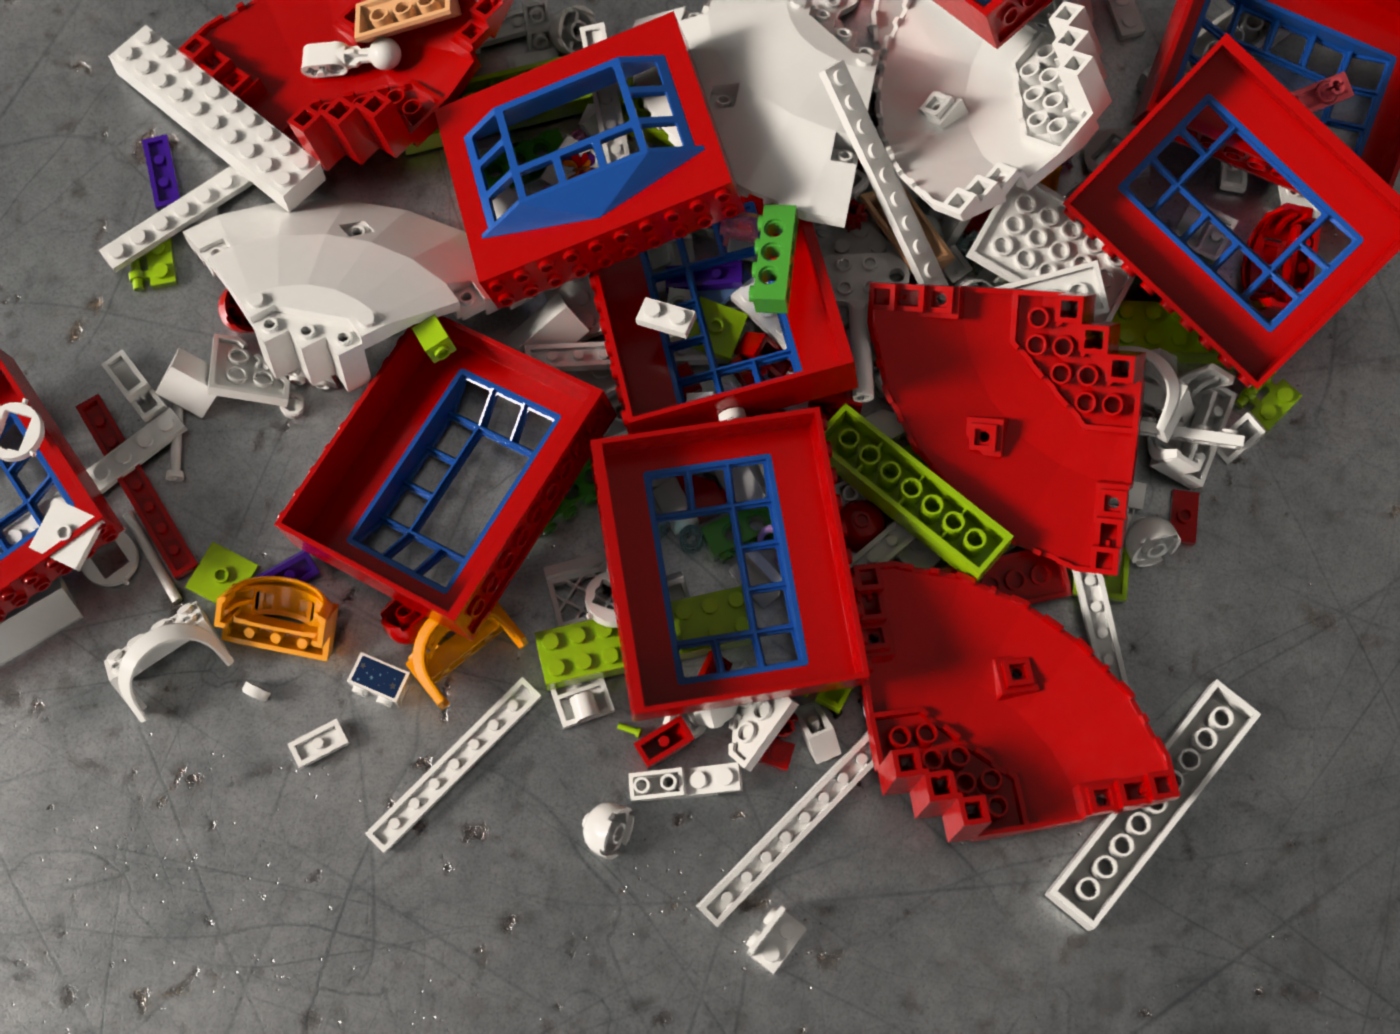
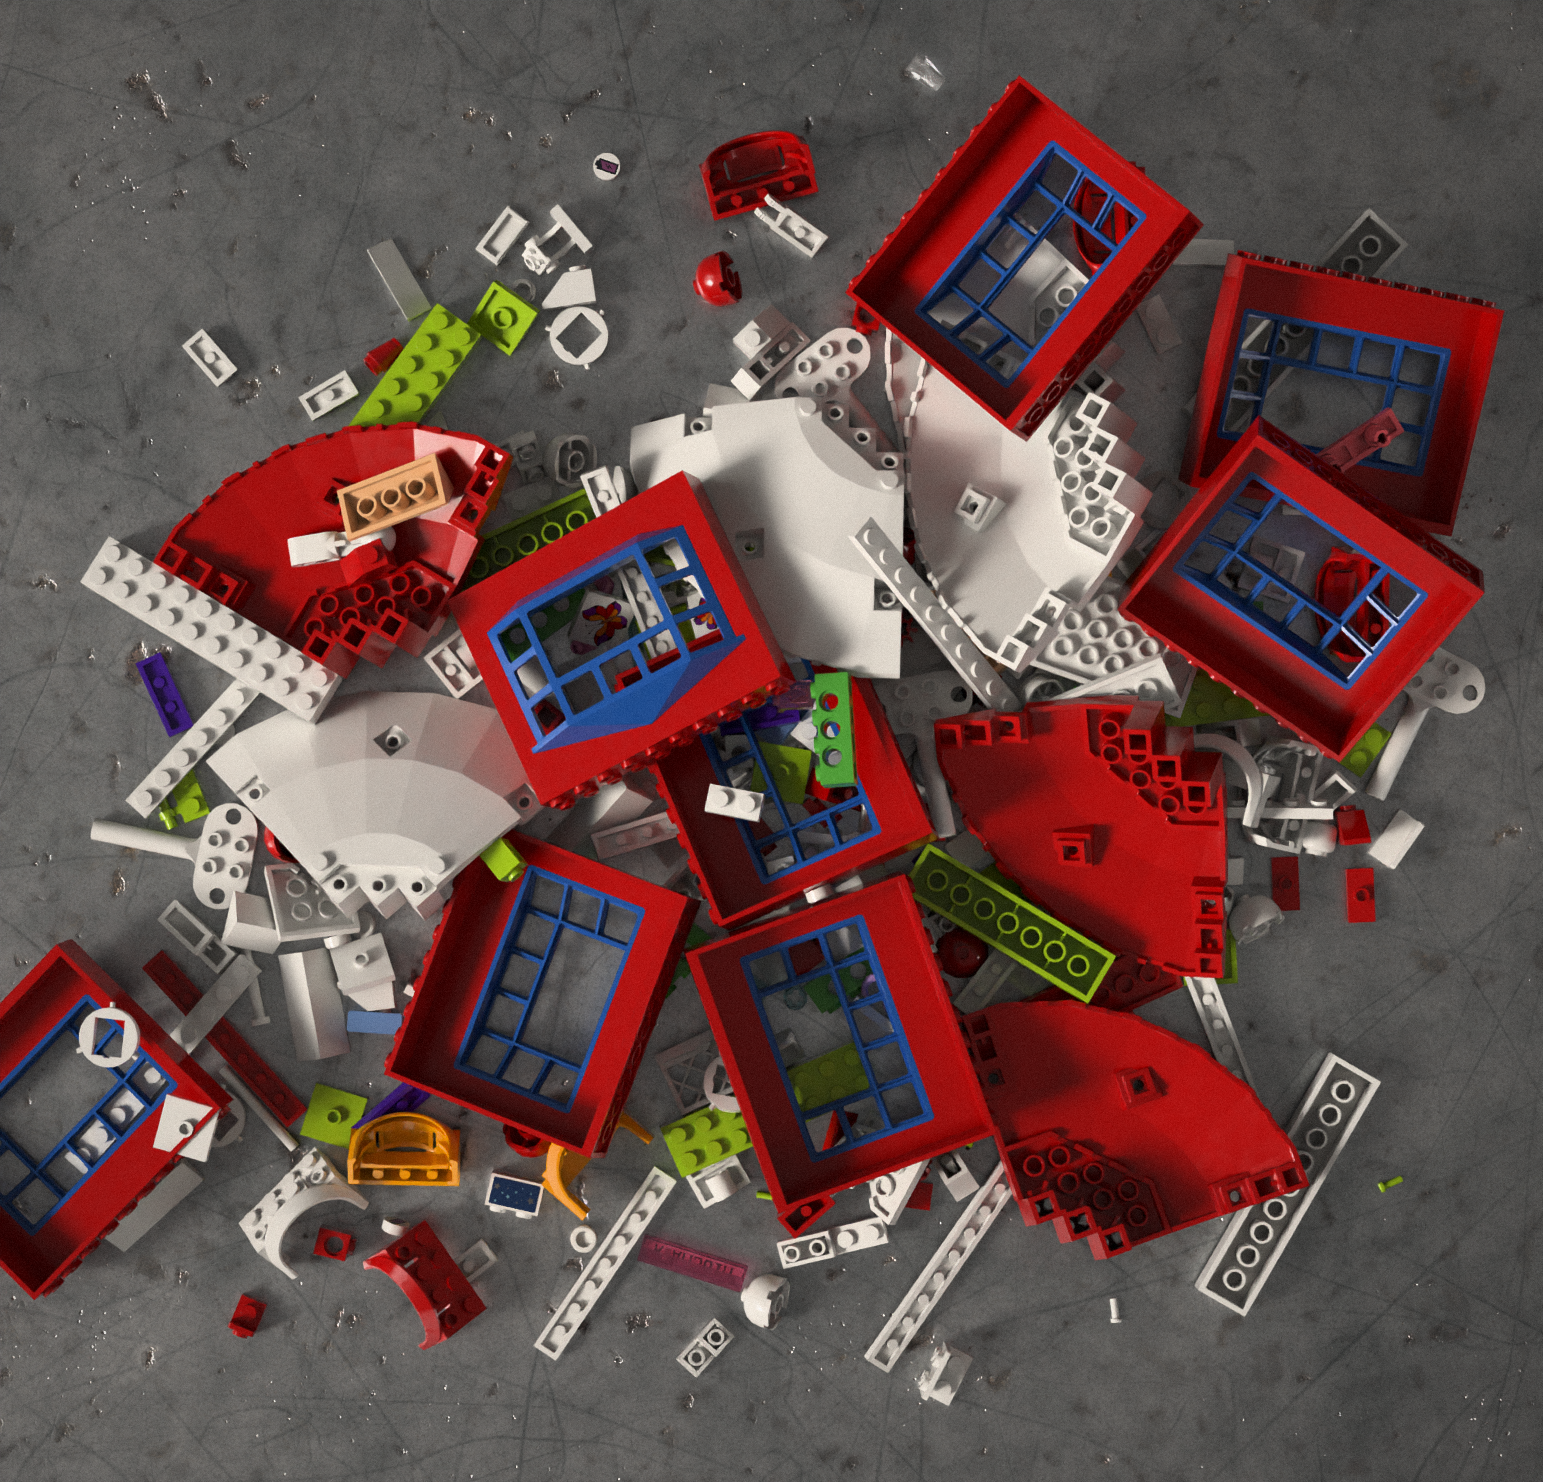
camera: 10 degrees left, 15 degrees up
none -> white piece [91,803,259,909]
none -> red bracket [228,1293,268,1339]
none -> white slope [278,947,351,1062]
none -> red brick [313,1224,357,1261]
none -> white tile [324,934,352,949]
none -> white plate [329,933,396,996]
none -> white slope [337,981,397,1013]
none -> red slope [340,538,399,588]
none -> medium blue slope [347,1011,403,1035]
none -> red piece [363,1220,487,1350]
none -> white plate [423,628,483,699]
none -> white tile [570,1225,598,1253]
none -> clear pink tile [637,1233,748,1292]
none -> white slope [676,1318,734,1377]
none -> white piece [1110,1298,1122,1323]
none -> white head [1302,819,1338,857]
none -> red slope [1333,804,1371,846]
none -> red plate [1345,868,1376,923]
none -> white piece [1365,647,1486,801]
none -> white panel [1367,809,1425,869]
none -> lime piece [1378,1176,1403,1193]

